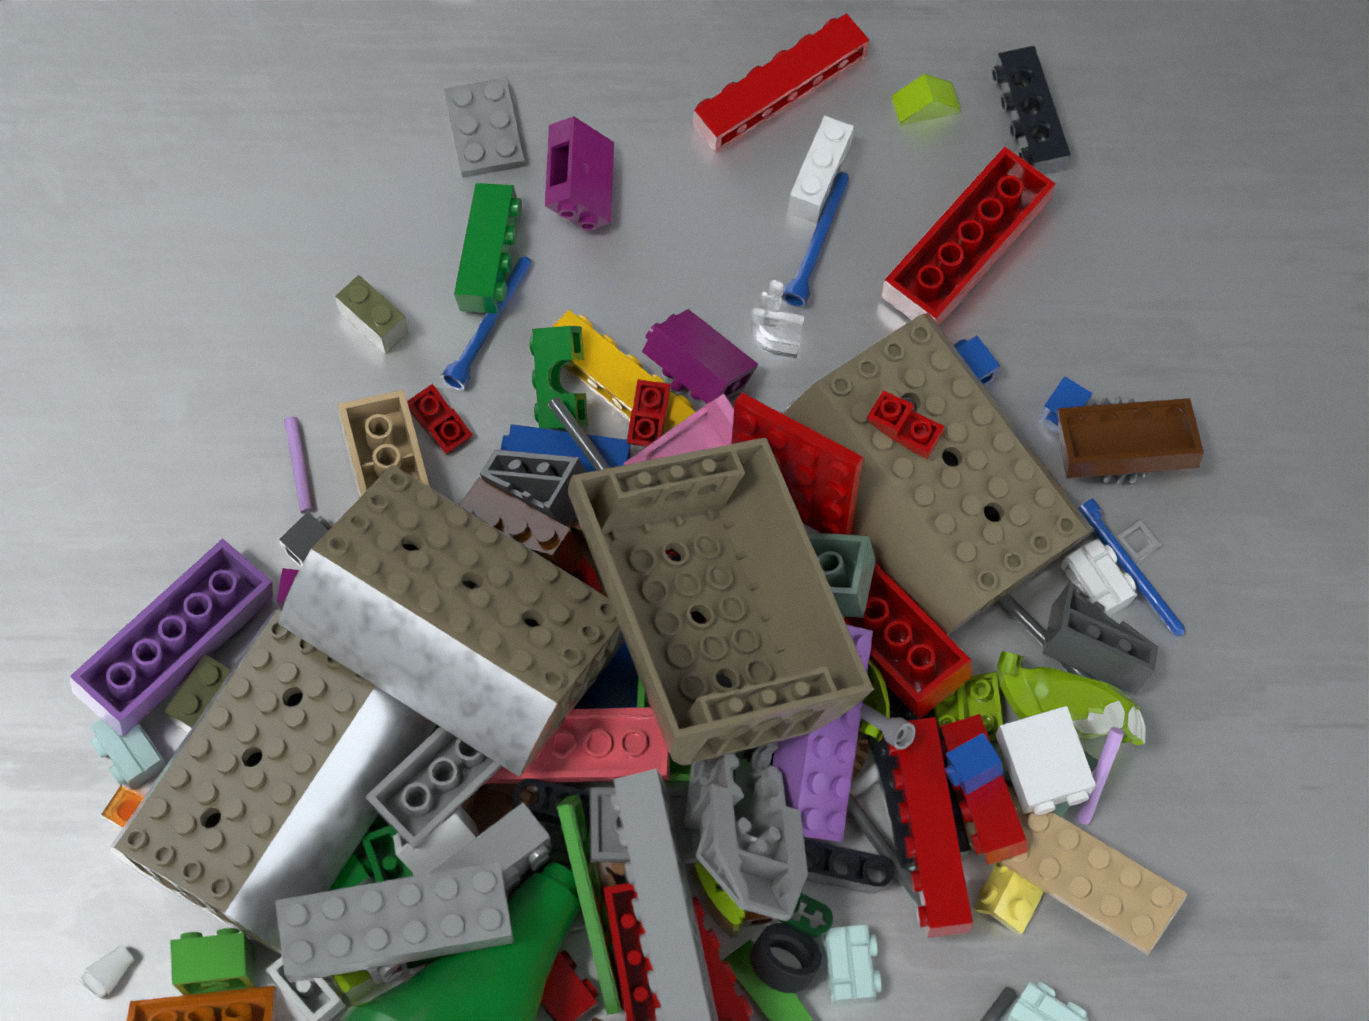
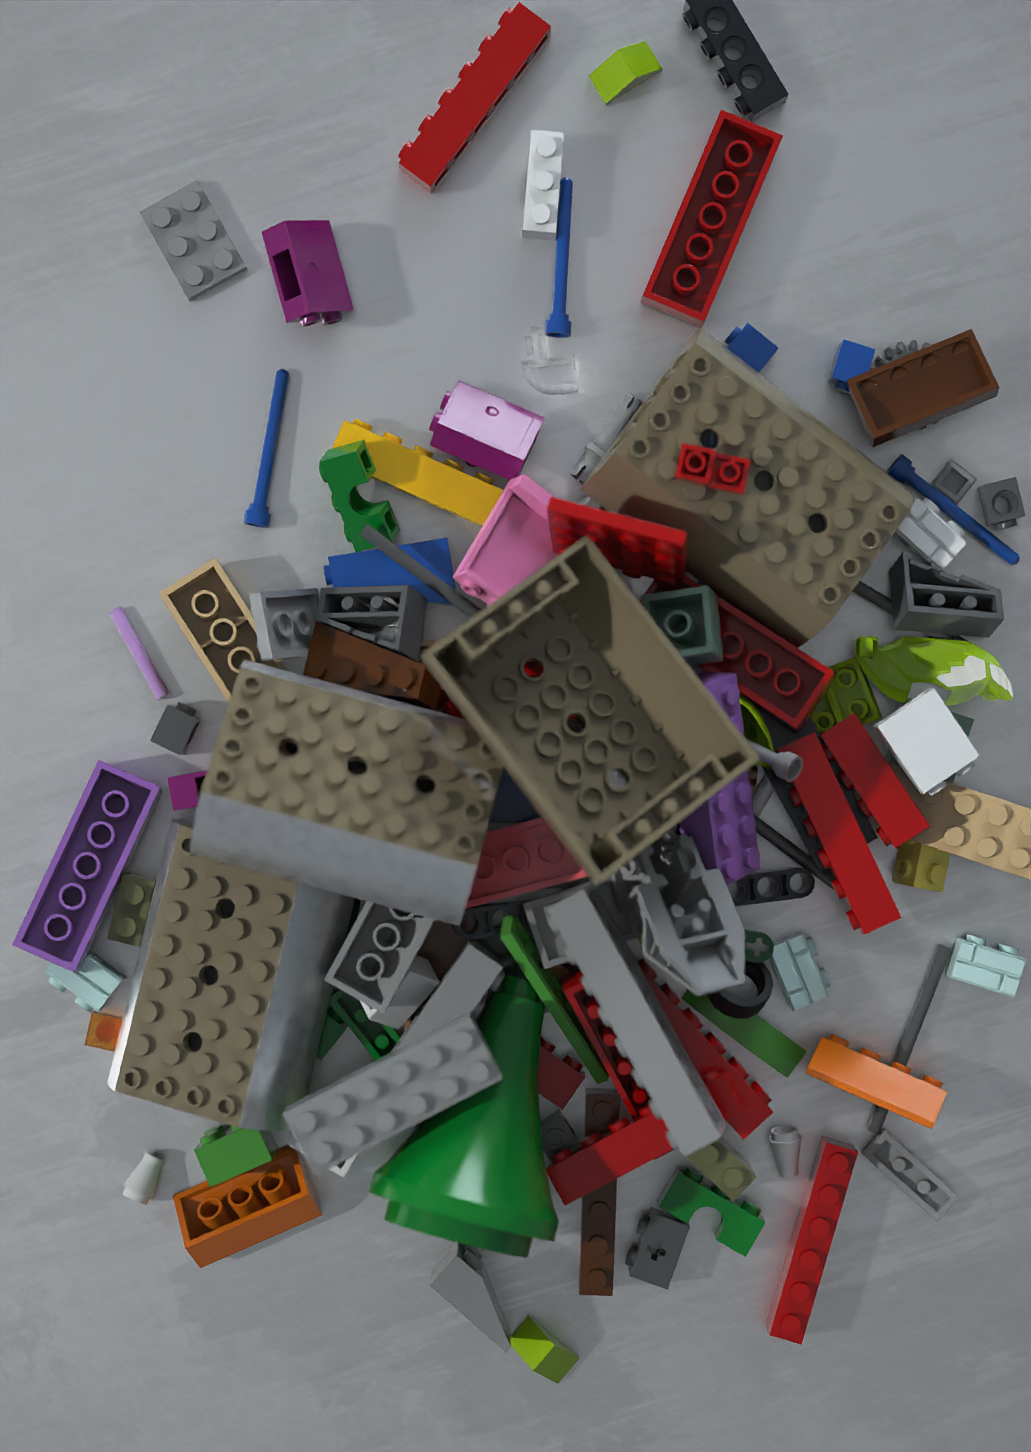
camera: 20 degrees left, 20 degrees up
olive brick [335,275,408,354] -> none
red slope [407,384,473,455] -> none
green brick [454,183,522,314] -> none
red slope [626,379,671,447] -> none
blue brick [945,733,1003,795] -> none
lavender bar [1076,727,1124,825] -> none
none -> light grey plate [249,588,321,662]
none -> dark grey brick [977,477,1025,530]

